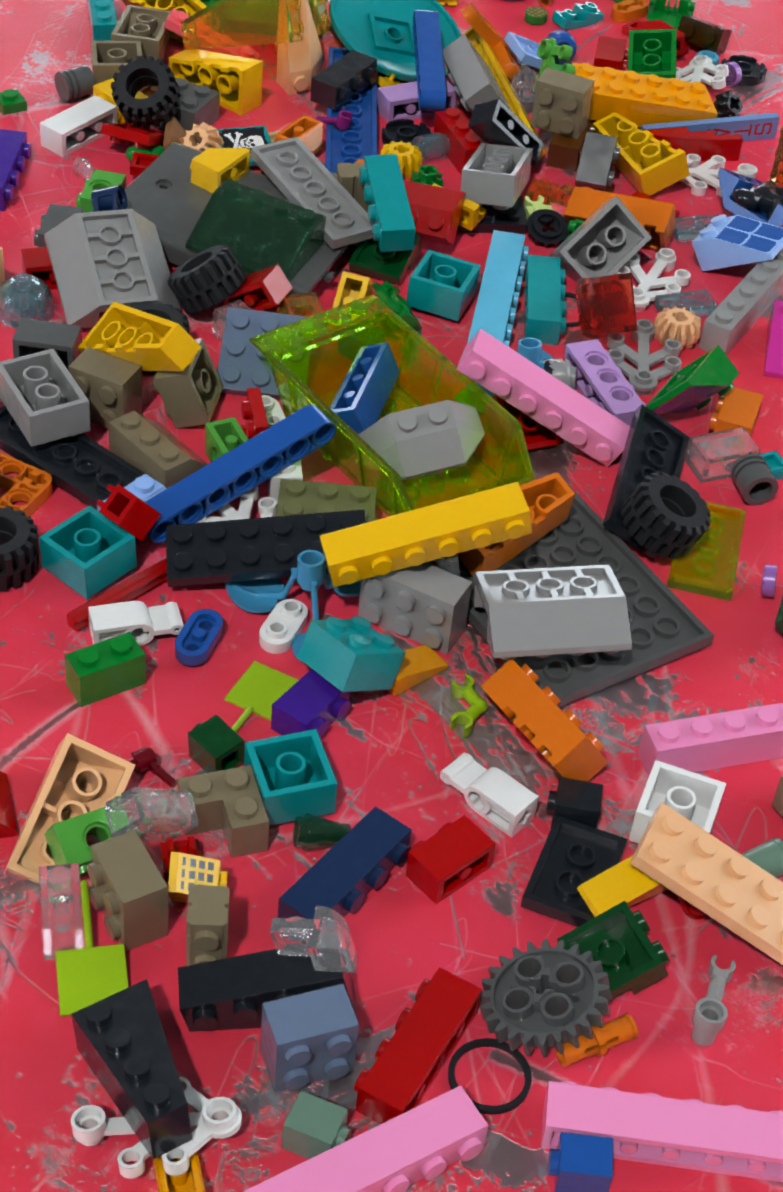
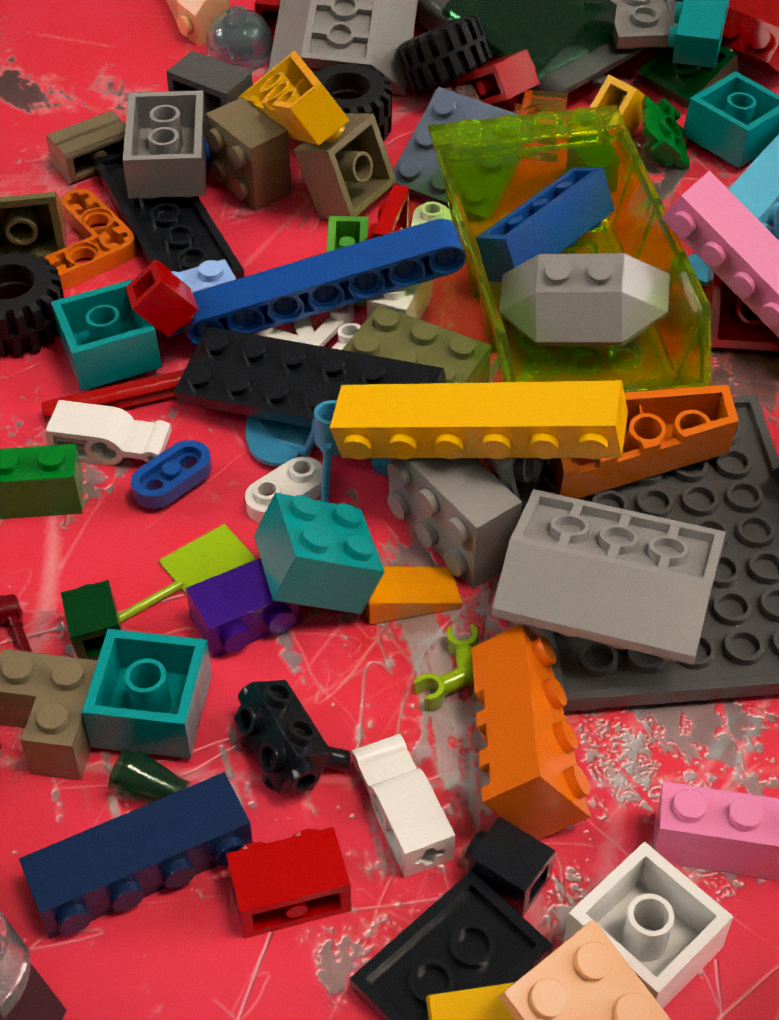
camera: 30 degrees right, 5 degrees up
dark tan slope [108,410,207,489] -> none
none -> black brick [234,680,351,794]

